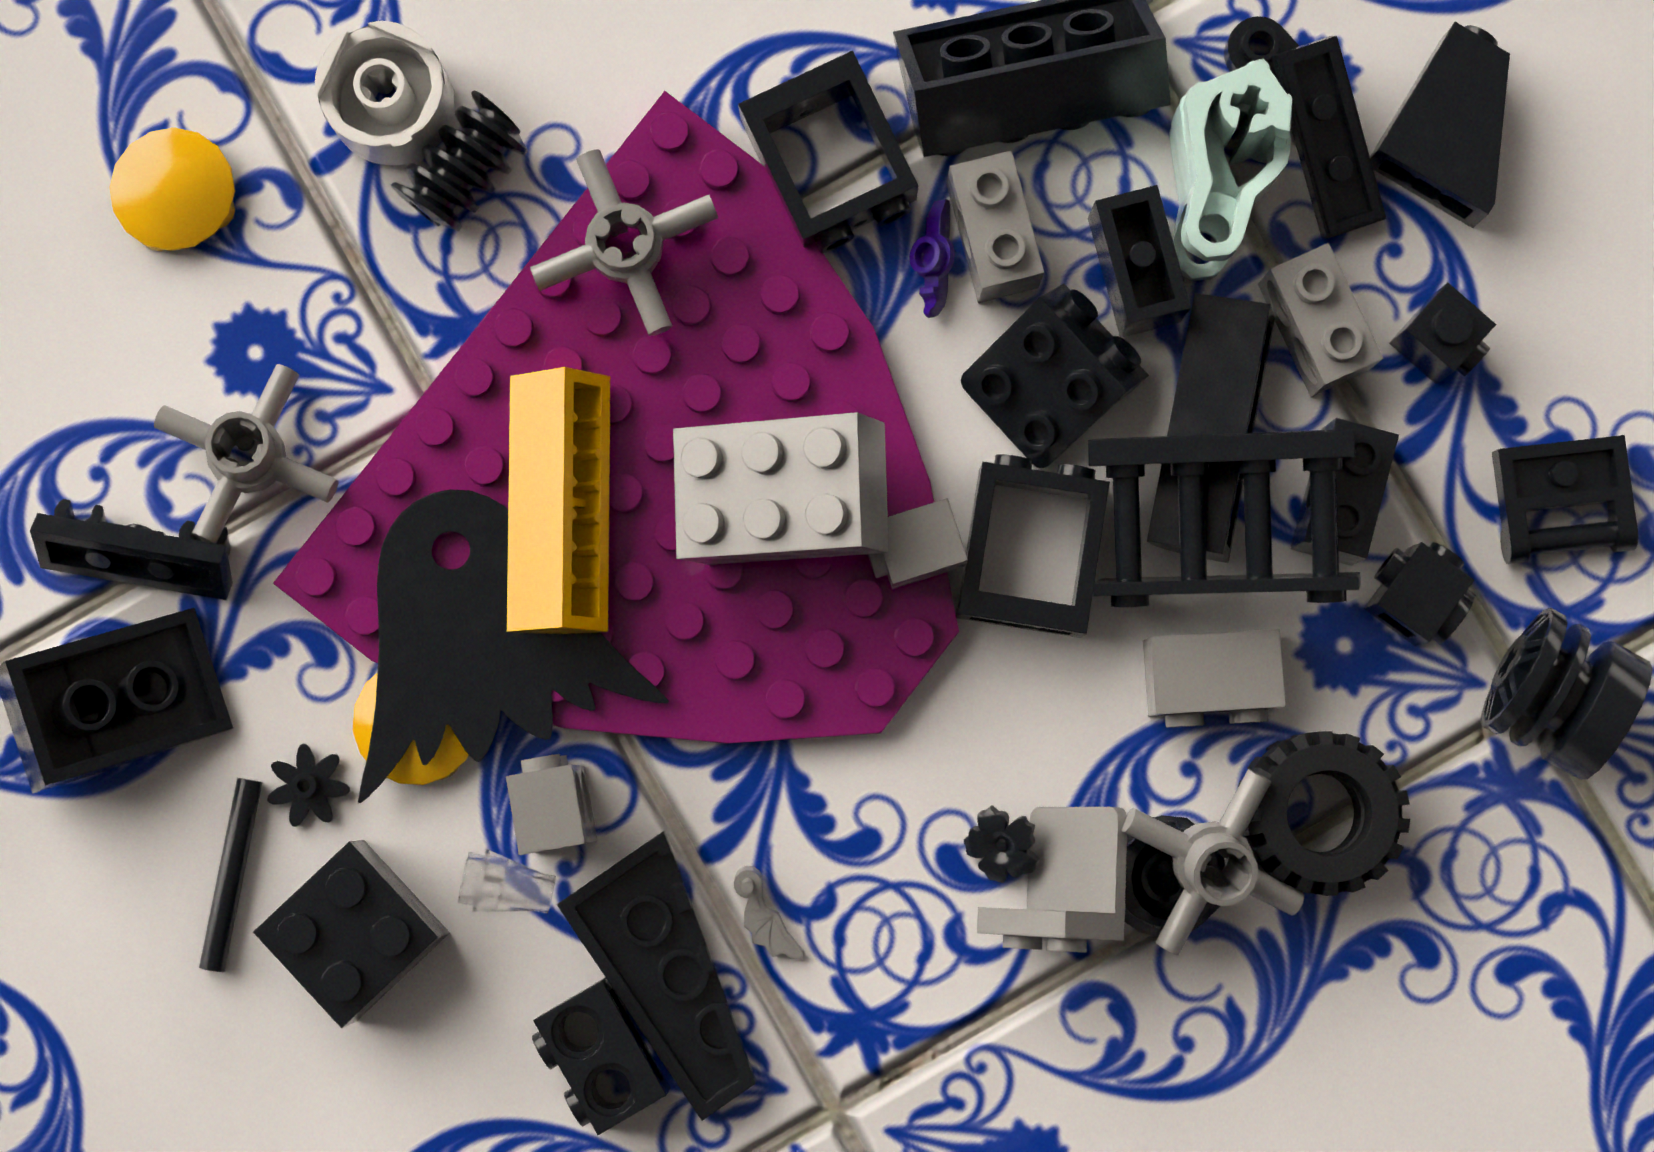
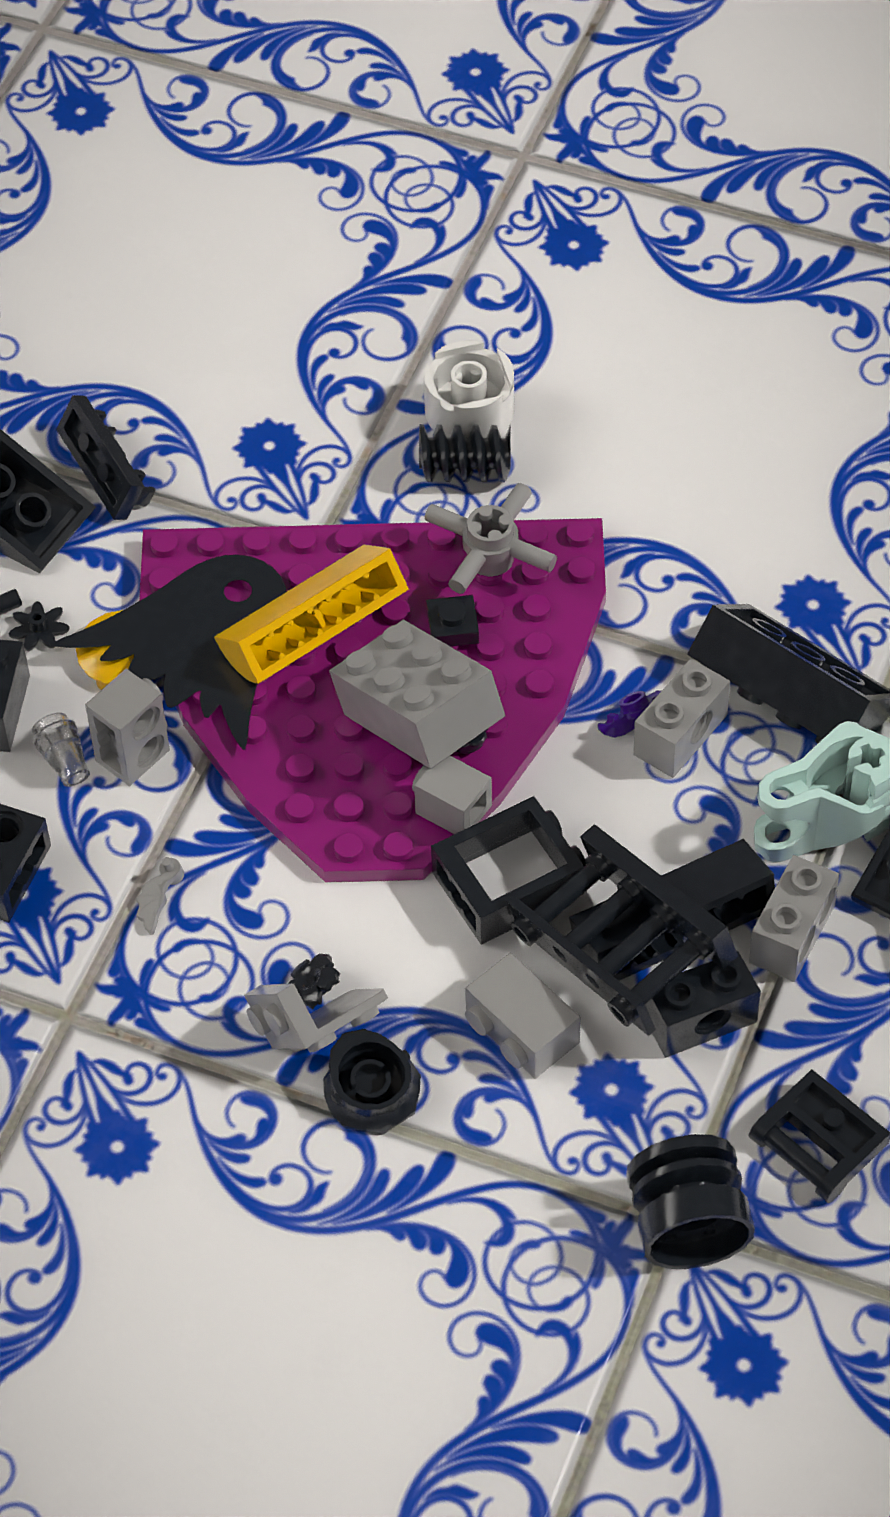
camera: 50 degrees right, 30 degrees down
yellow dish [109,128,235,251] -> none
light grey bar [154,364,338,544] -> none
black wing [556,831,756,1121] -> none
black window [738,50,918,253] -> none
black bracket [961,284,1149,468] -> none
black brick [1088,185,1191,337] -> none
light grey bar [1122,769,1304,955] -> none
black tyre [1238,731,1410,896] -> none
black brick [1364,542,1476,646] -> none
black brick [1389,282,1497,384] -> none
none -> black plate [426,595,479,647]

